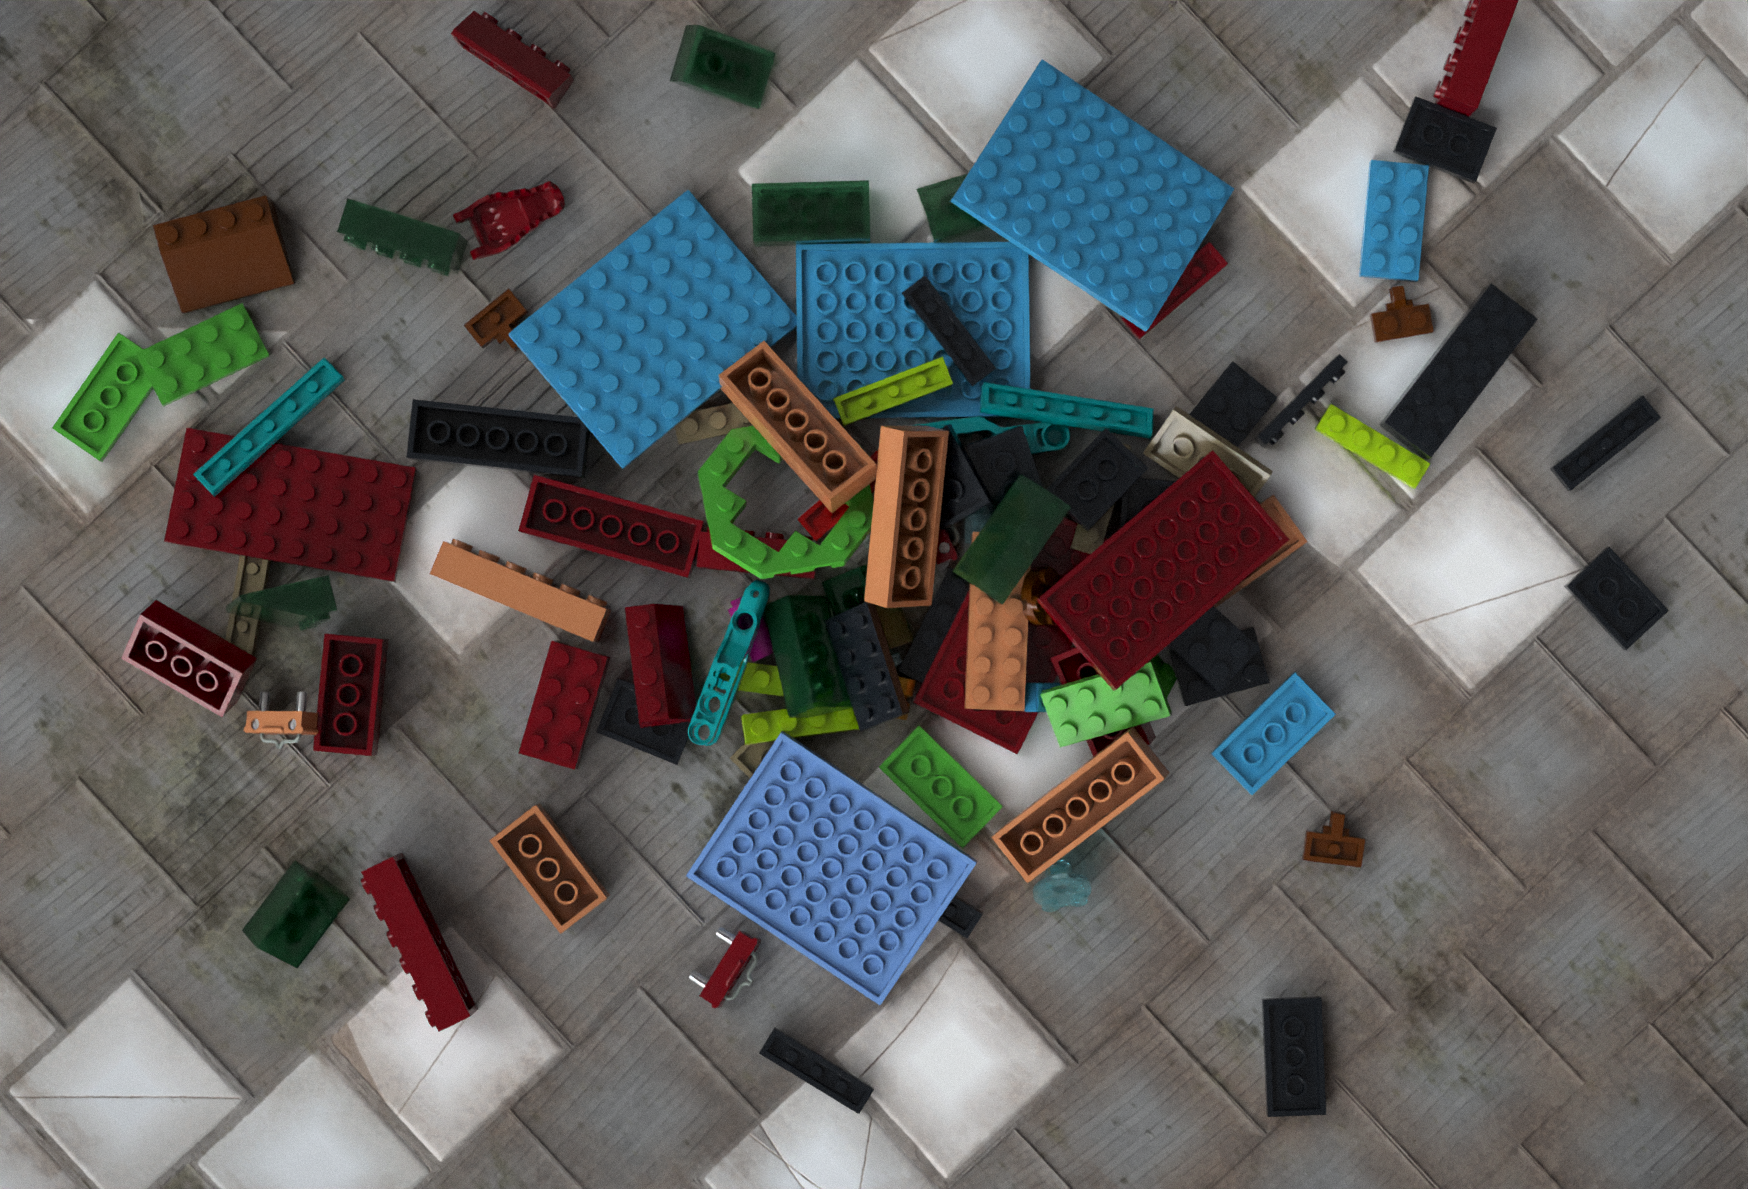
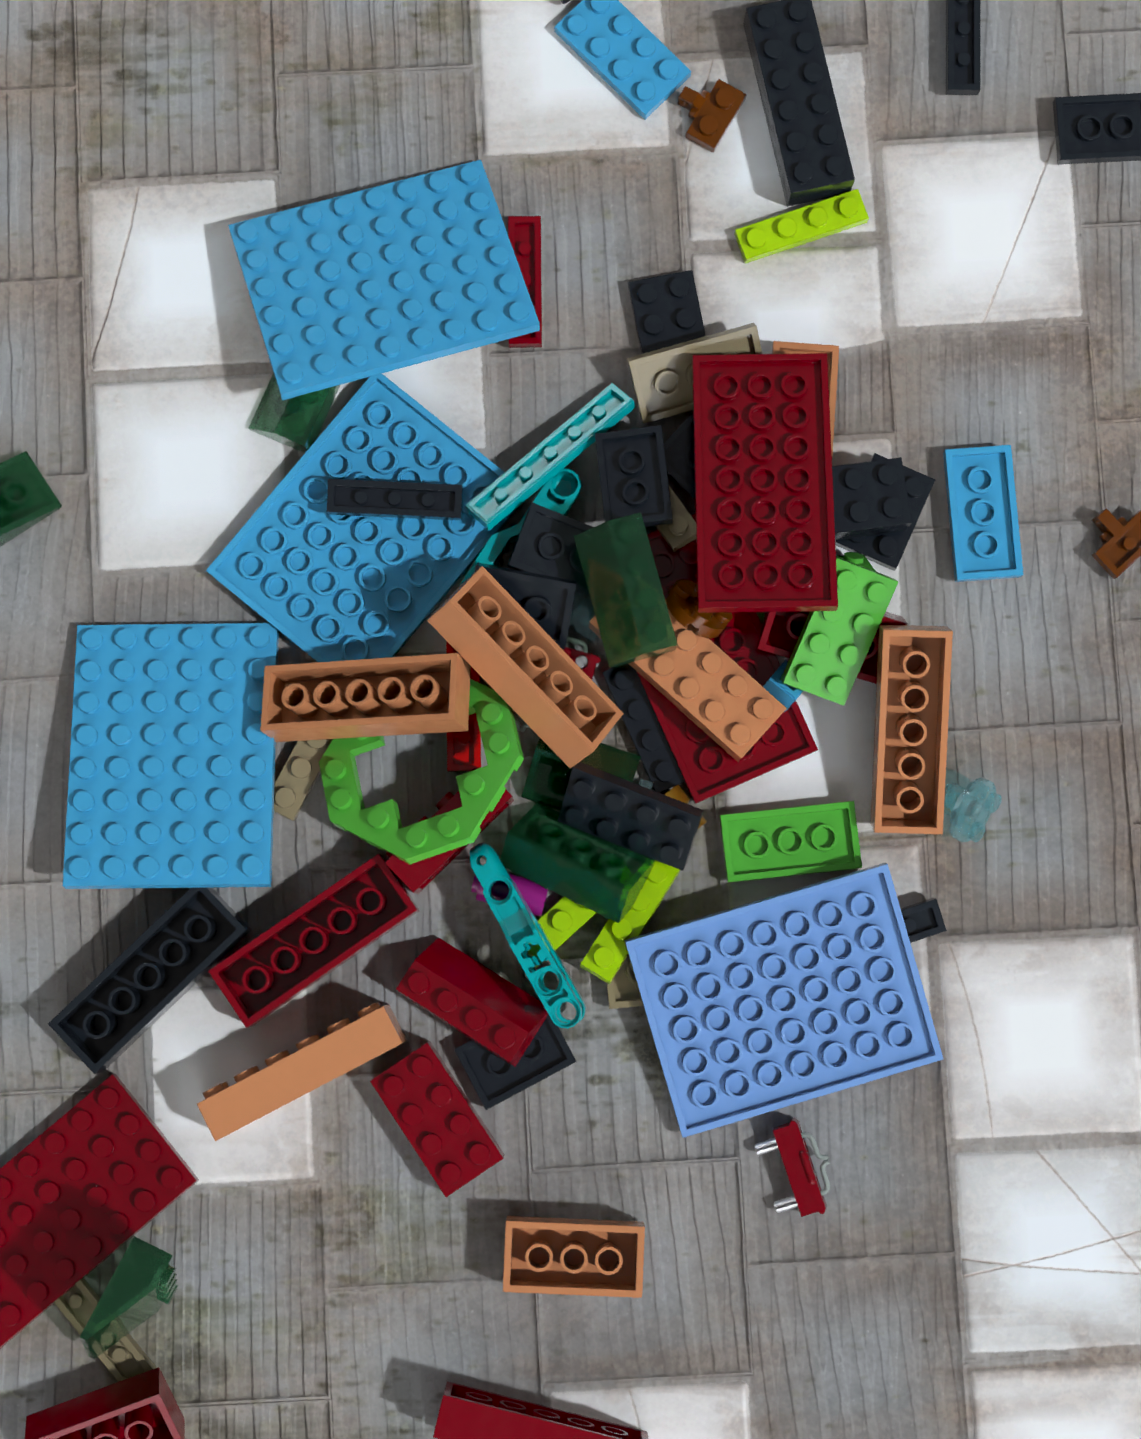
camera: 50 degrees left, 5 degrees down
nougat piece [244,691,319,749] -> none
dark red brick [313,634,389,756] -> none
reddish brown hinge [464,289,528,352] -> none
clear green brick [752,180,870,247] -> none
black plate [759,1027,874,1114] -> none
lime plate [833,357,953,426] -> none
black plate [1254,354,1348,447] -> none

